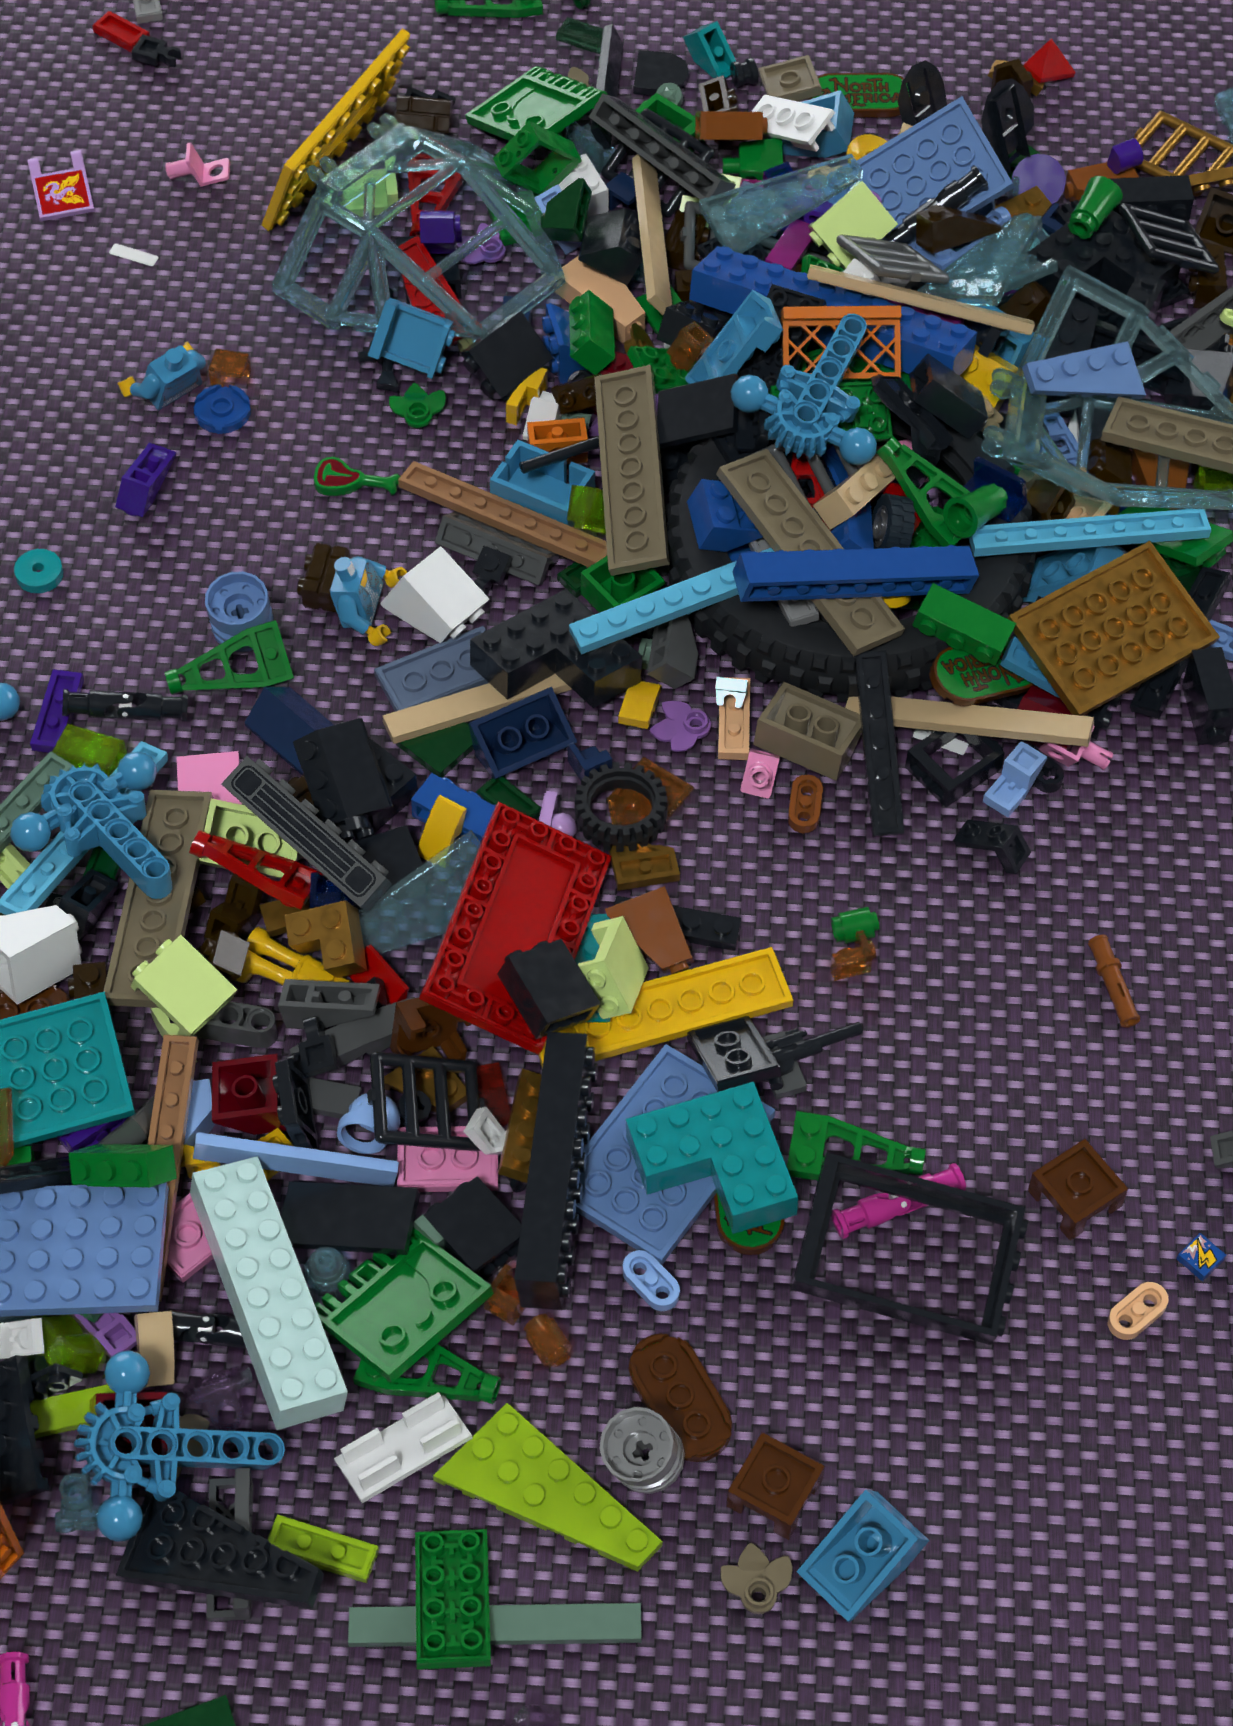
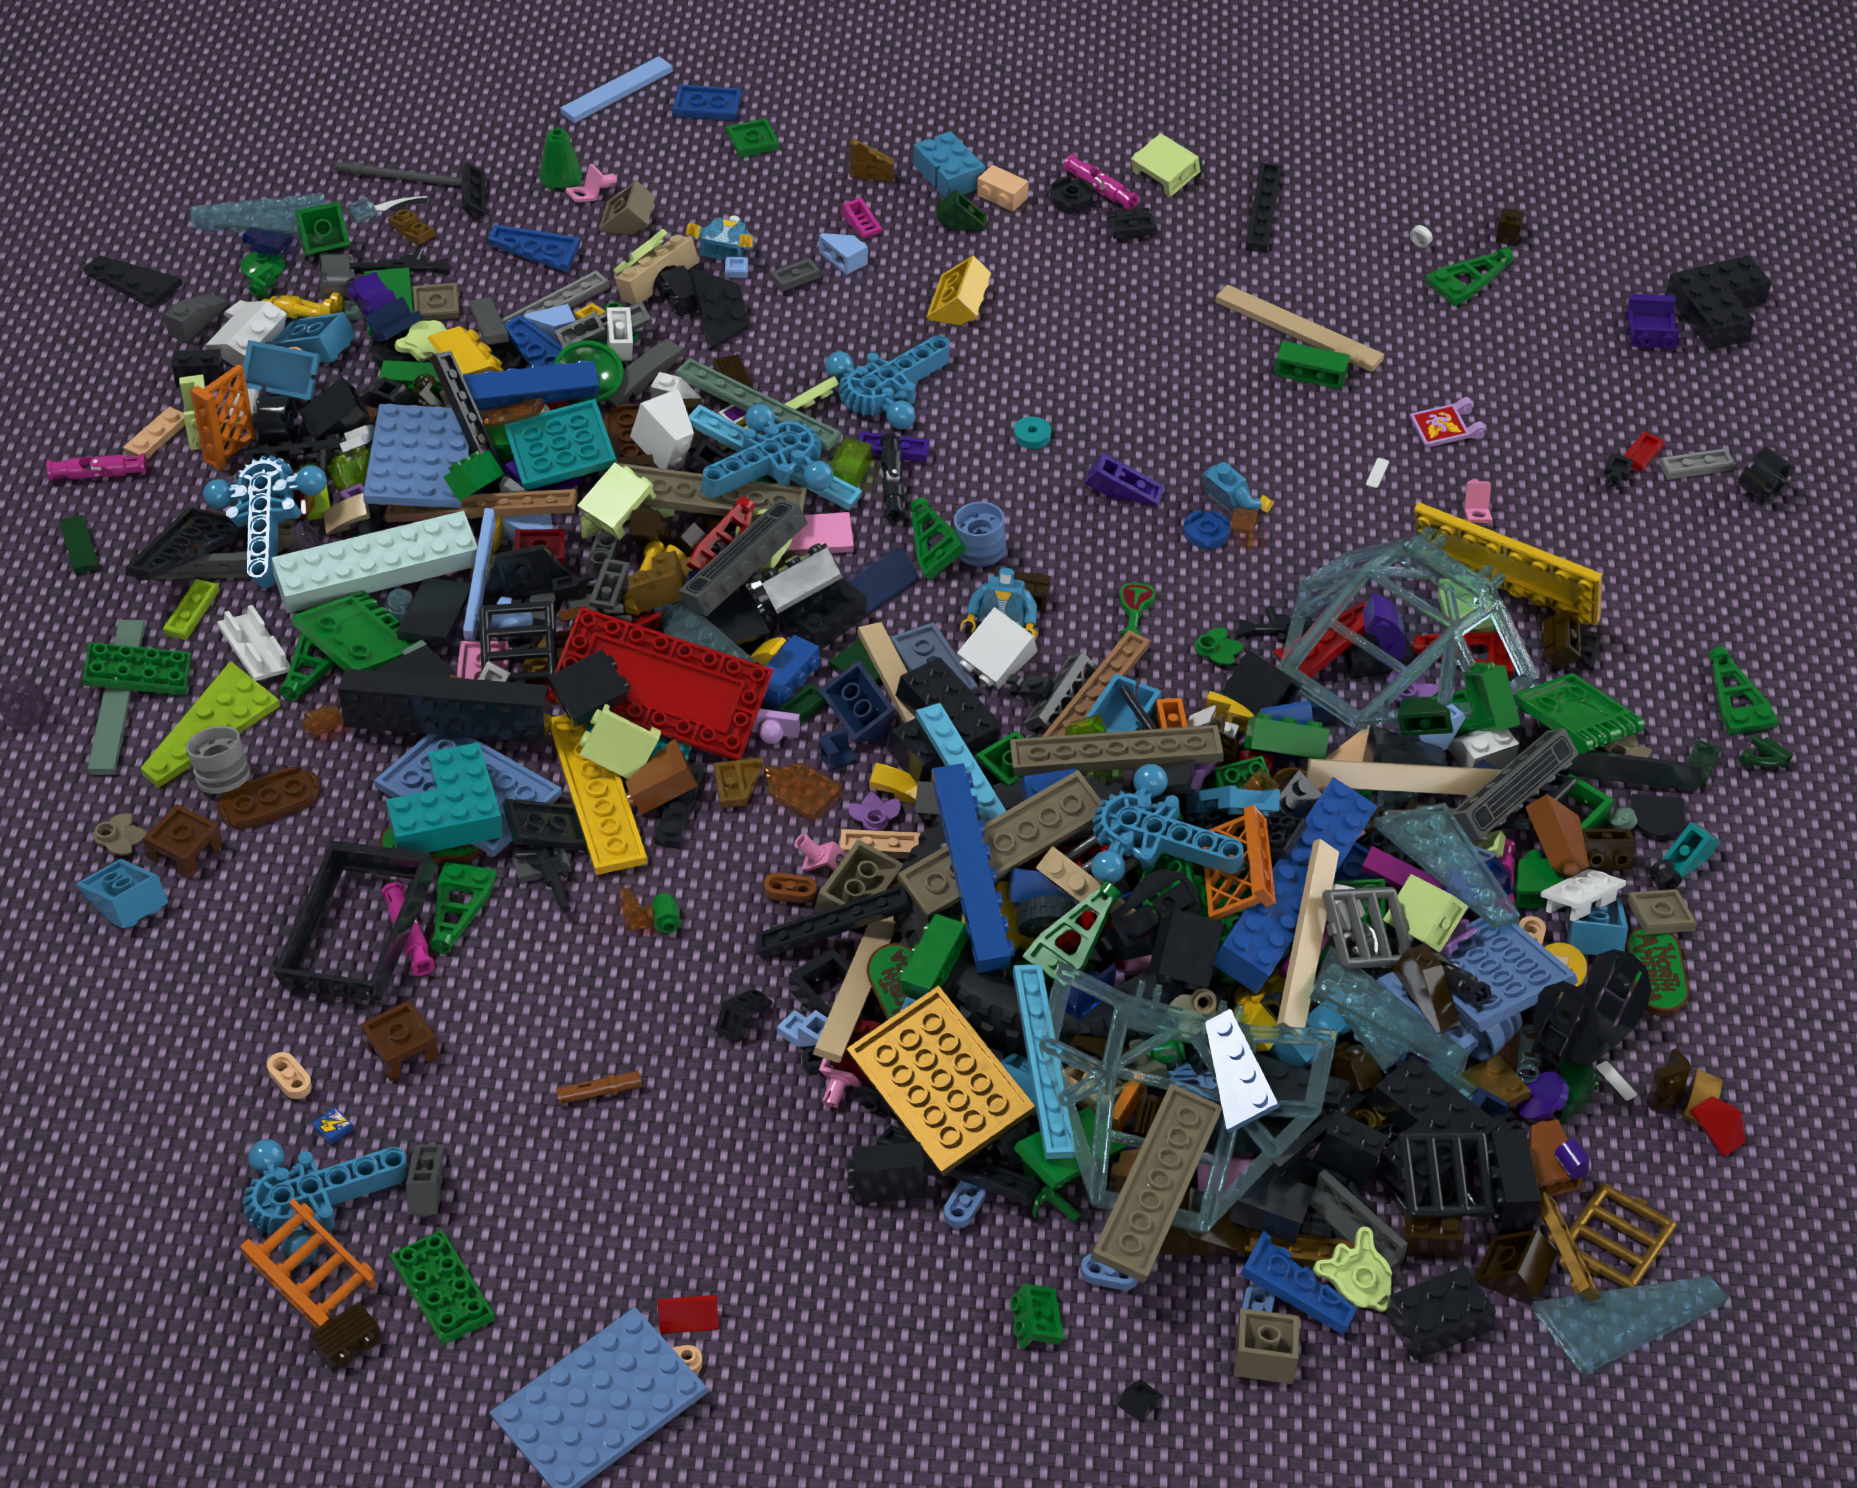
camera: 90 degrees right, 10 degrees down
dark azure panel [368,298,456,379] -> none
black tyre [574,762,668,852] -> none
light blue plate [623,1250,680,1311] -> none
tile [715,676,748,709] -> none
green plant [943,483,1008,538] -> none
green plant [1068,176,1123,239] -> none

